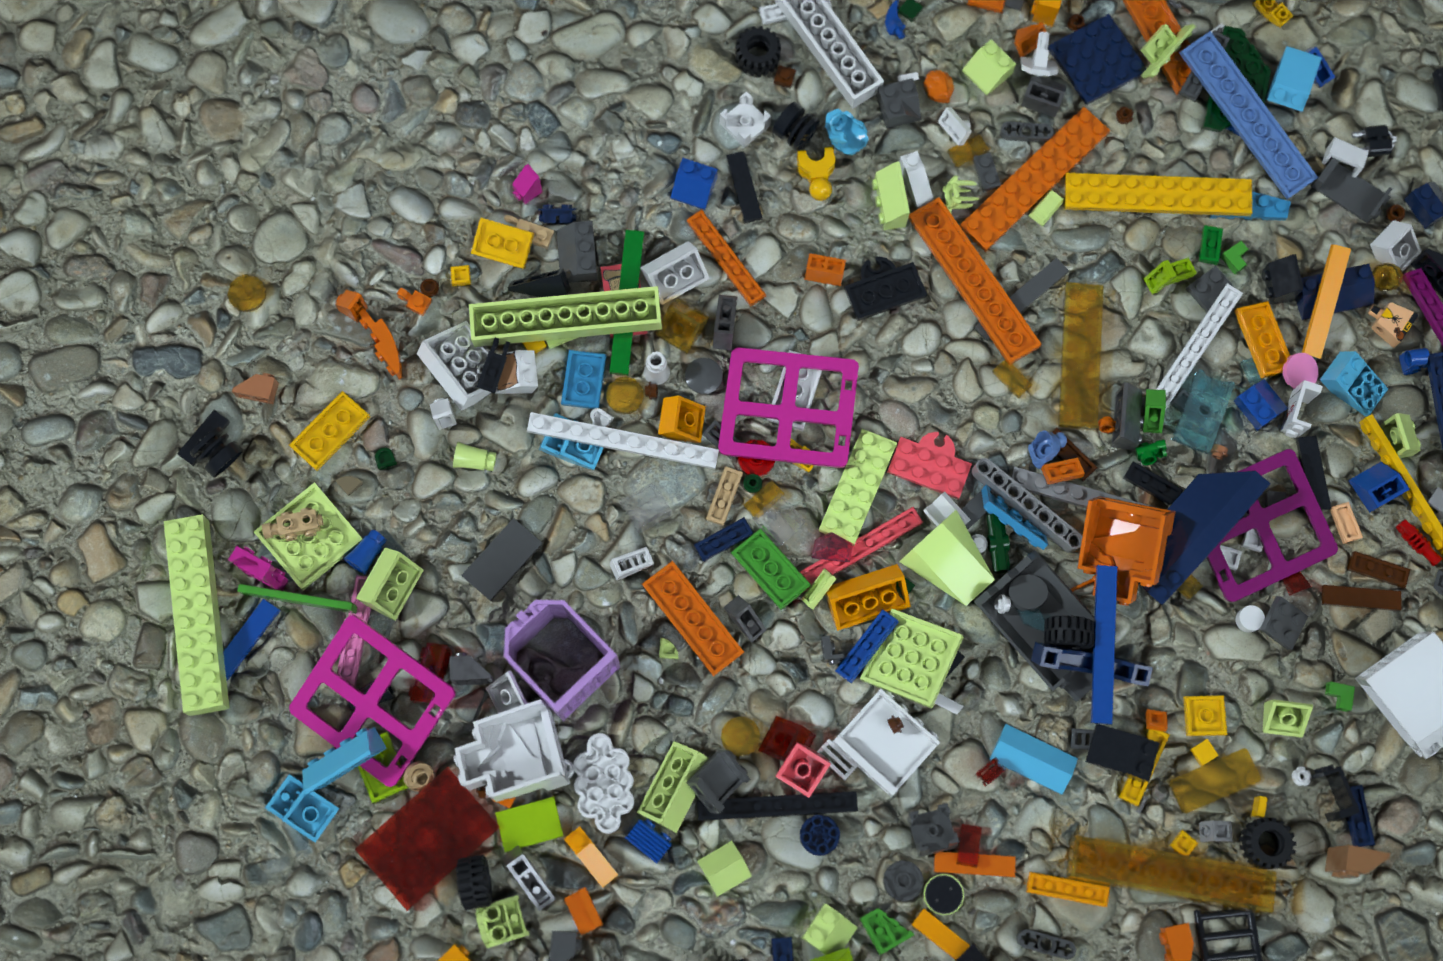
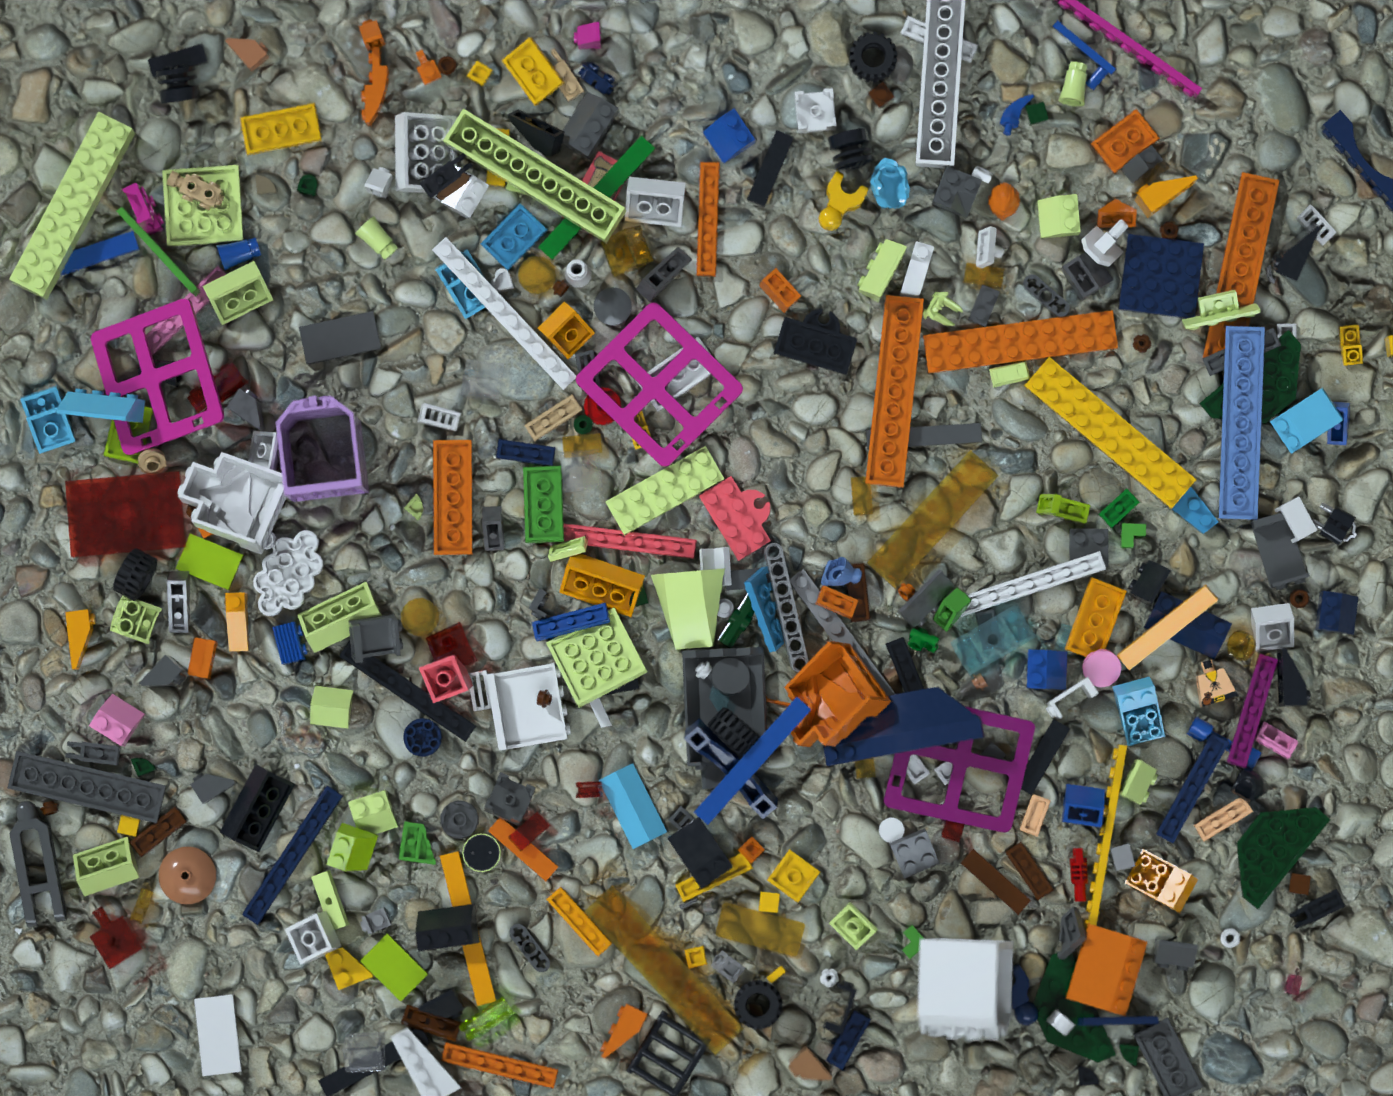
camera: 50 degrees right, 10 degrees up
clear pink slope [811,532,853,562] -> none

